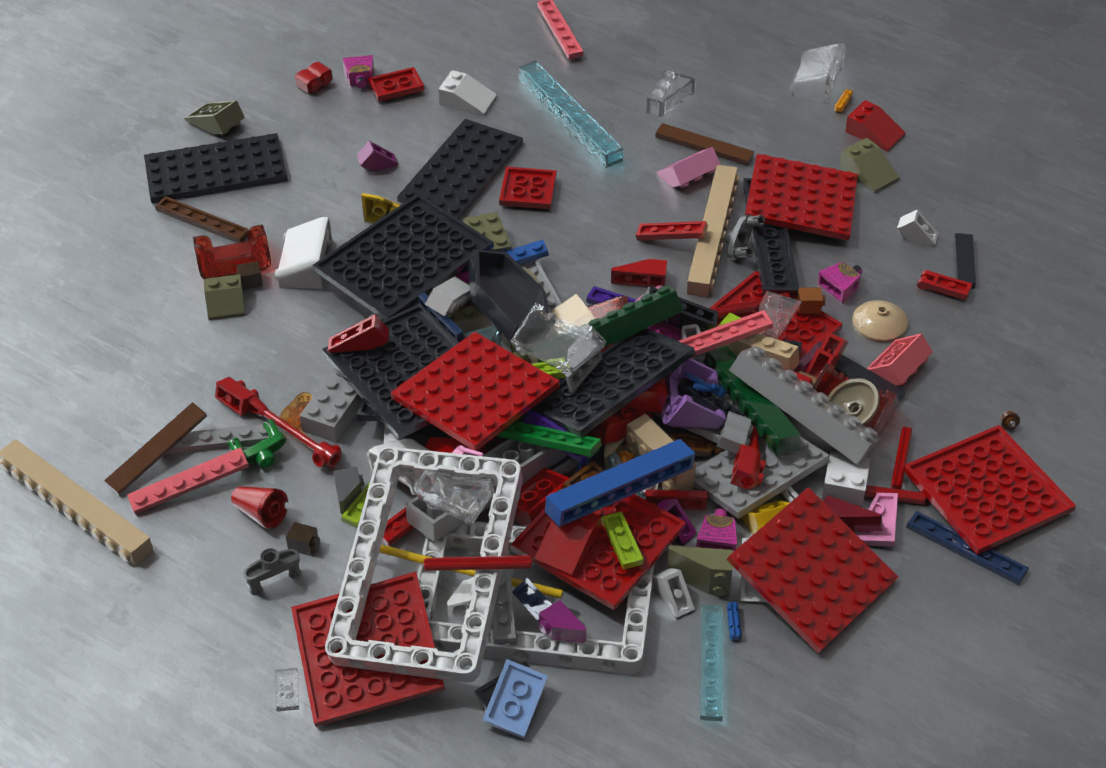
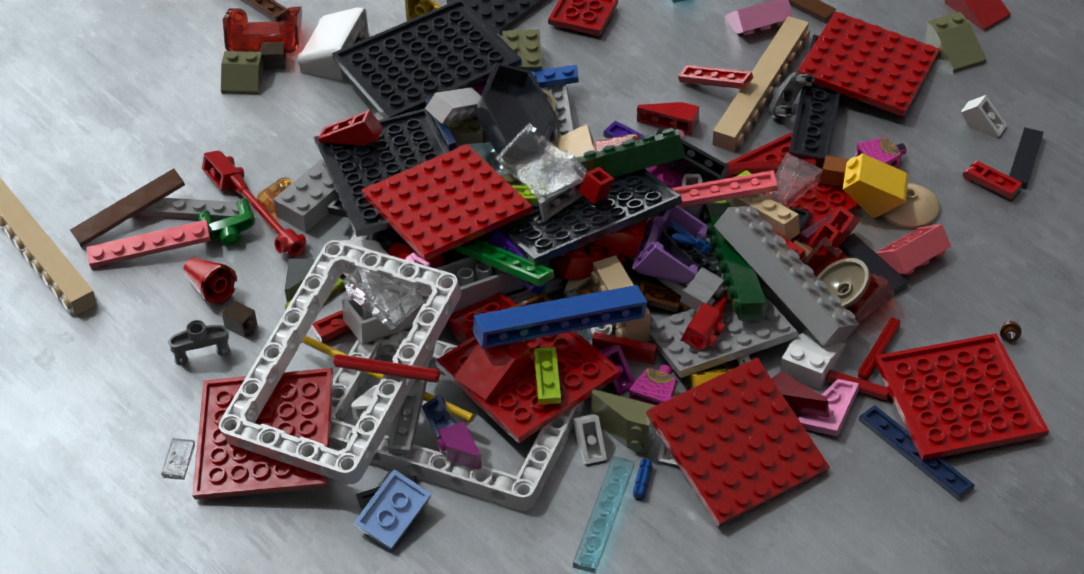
camera: 15 degrees right, 0 degrees up
none -> red brick [579,167,614,204]
none -> yellow slope [843,153,909,219]

